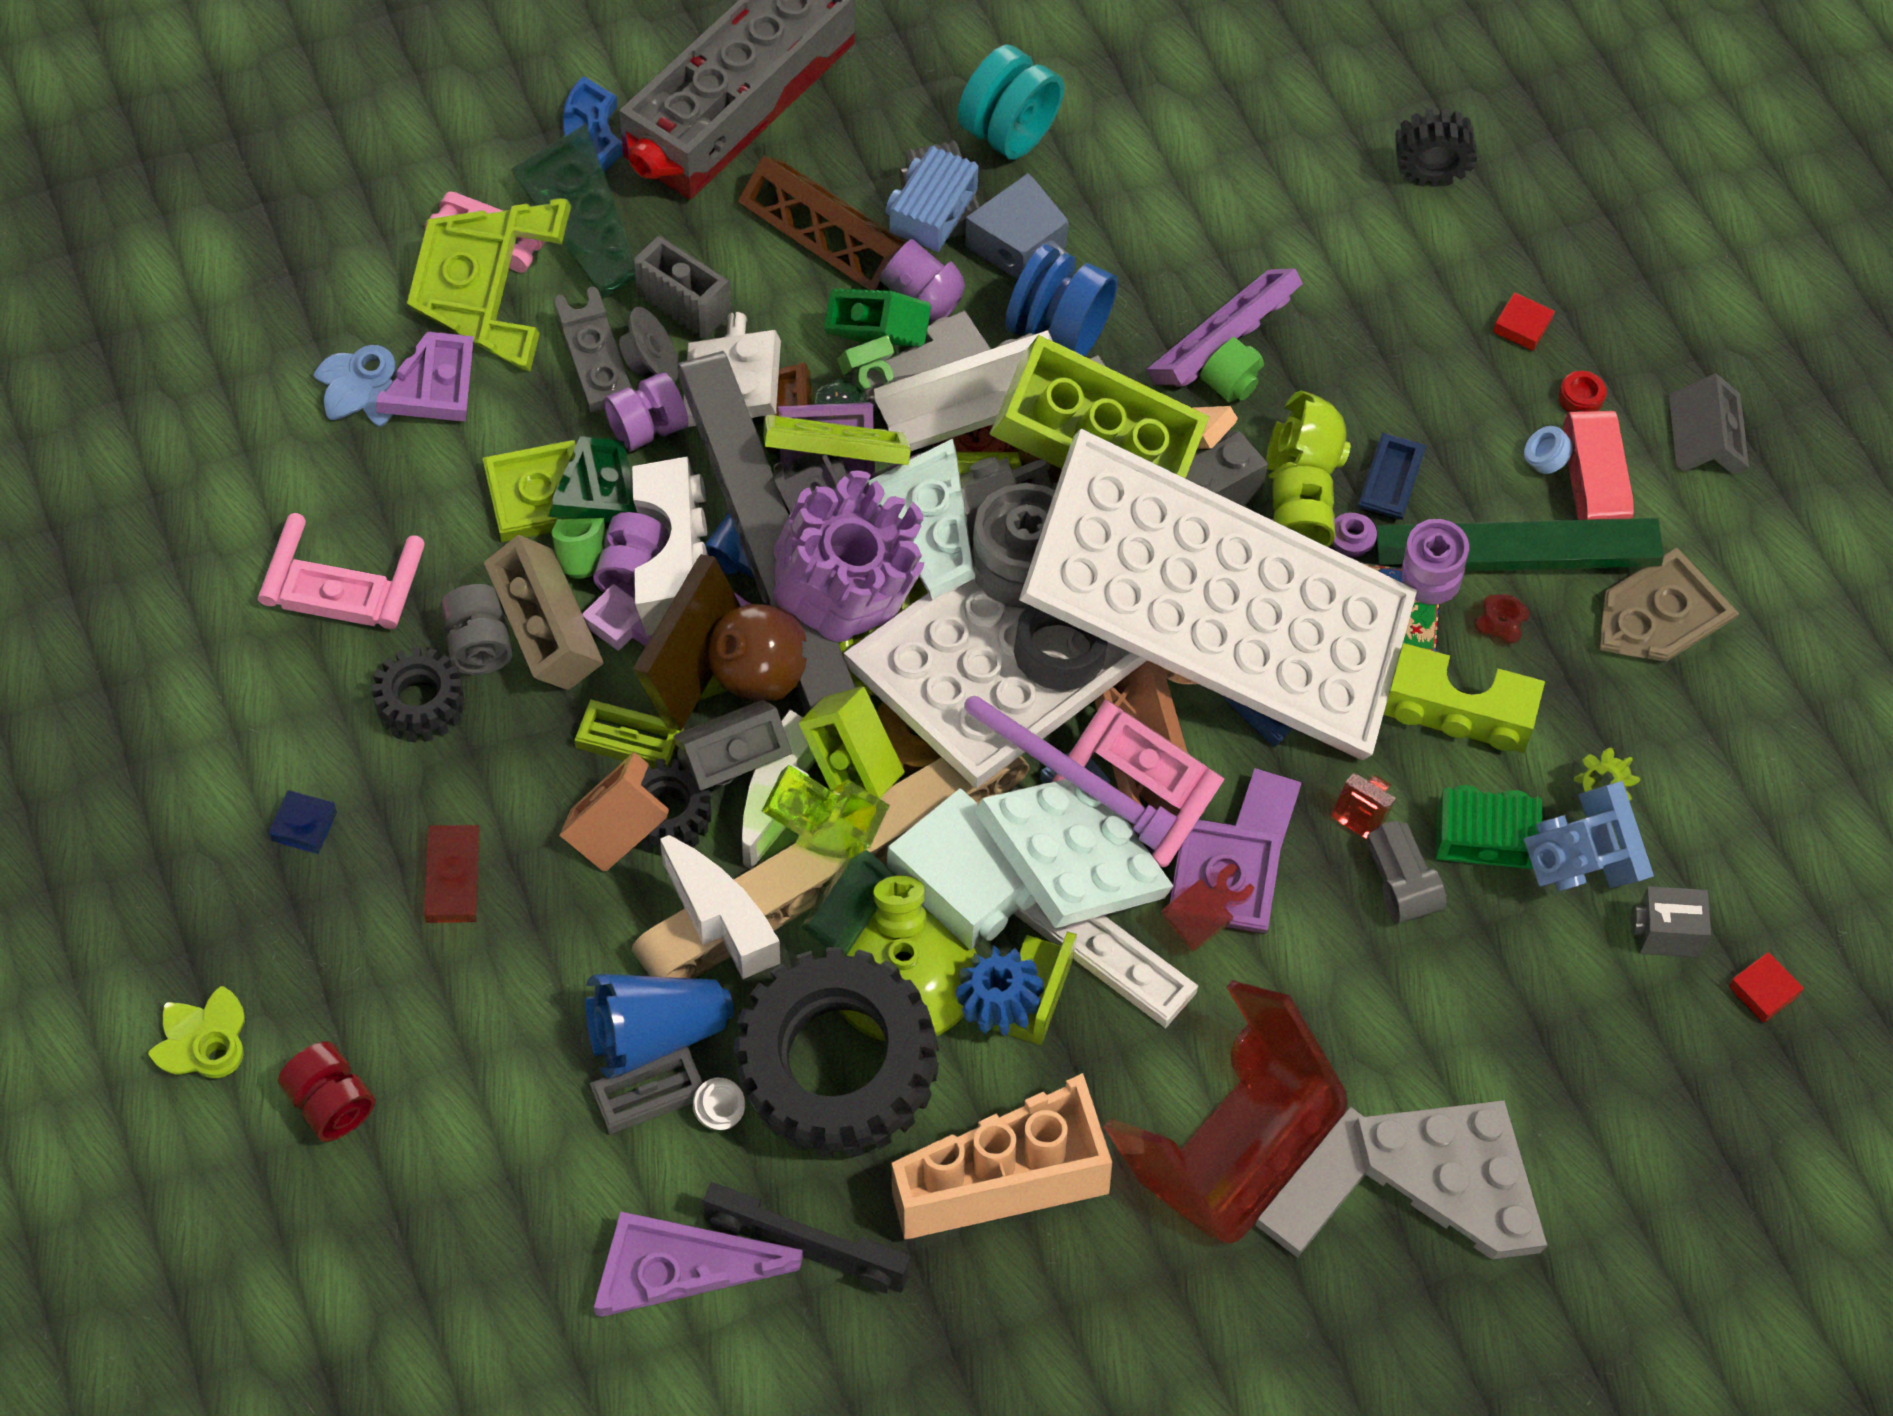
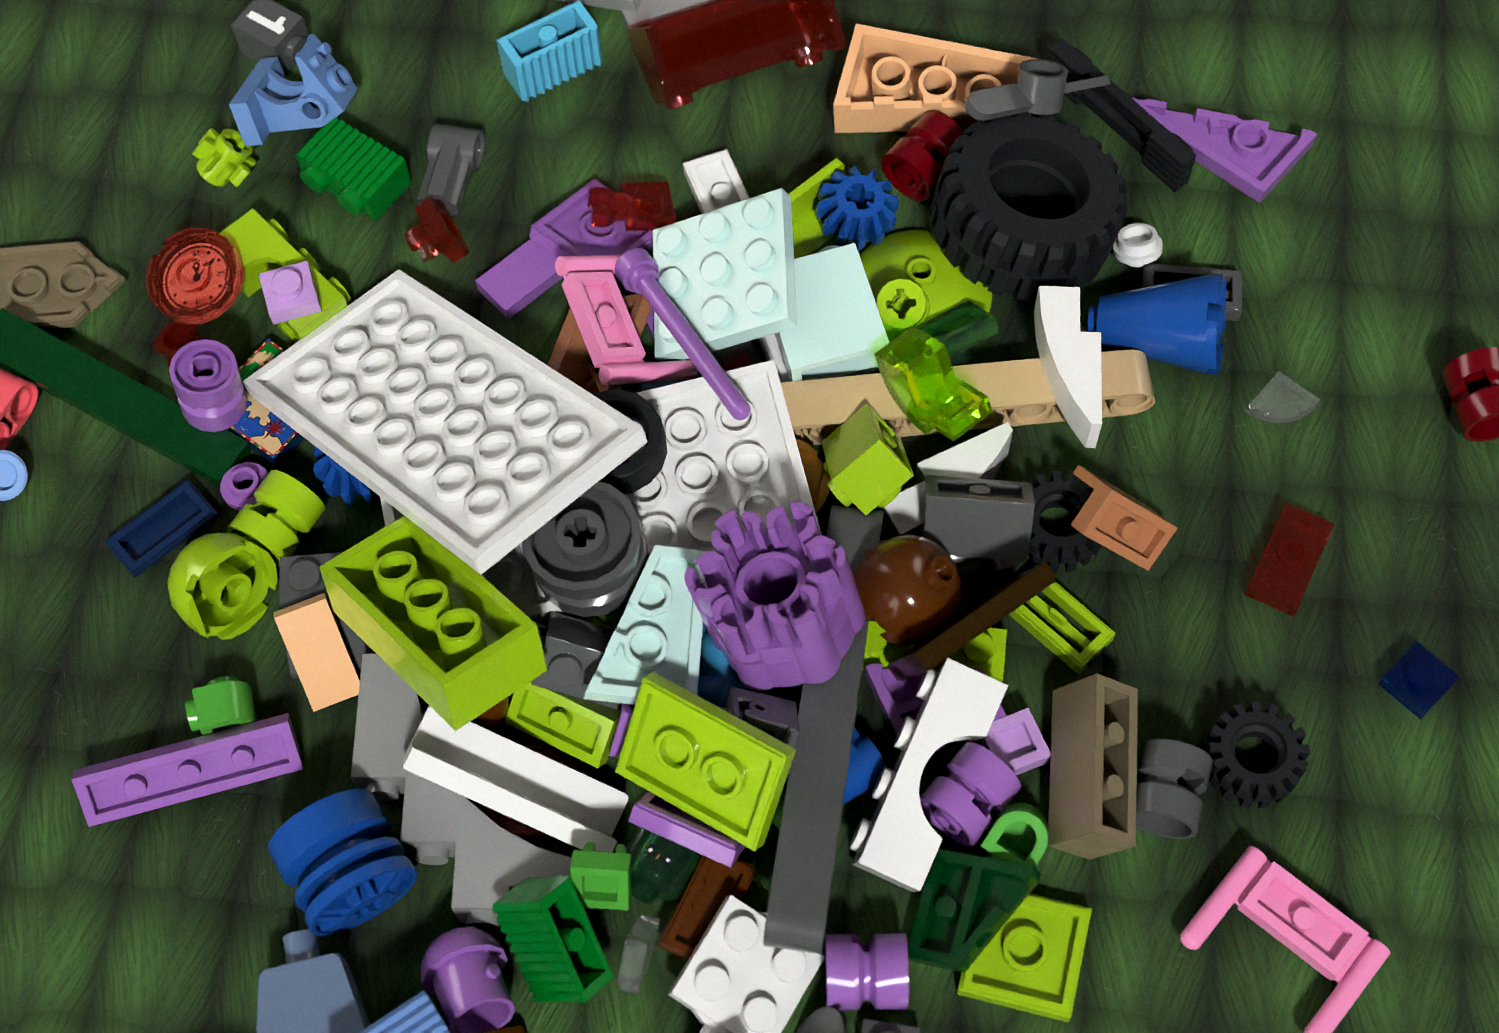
camera: 145 degrees left, 5 degrees up
none -> clear red tile [145,227,244,324]
none -> lavender plate [259,261,322,325]
none -> medium azure brick [496,0,603,102]
none -> clear tile [617,914,660,995]
none -> dark red wheel [881,110,964,202]
none -> dark grey piece [965,59,1111,121]
none -> clear tile [1246,371,1320,423]

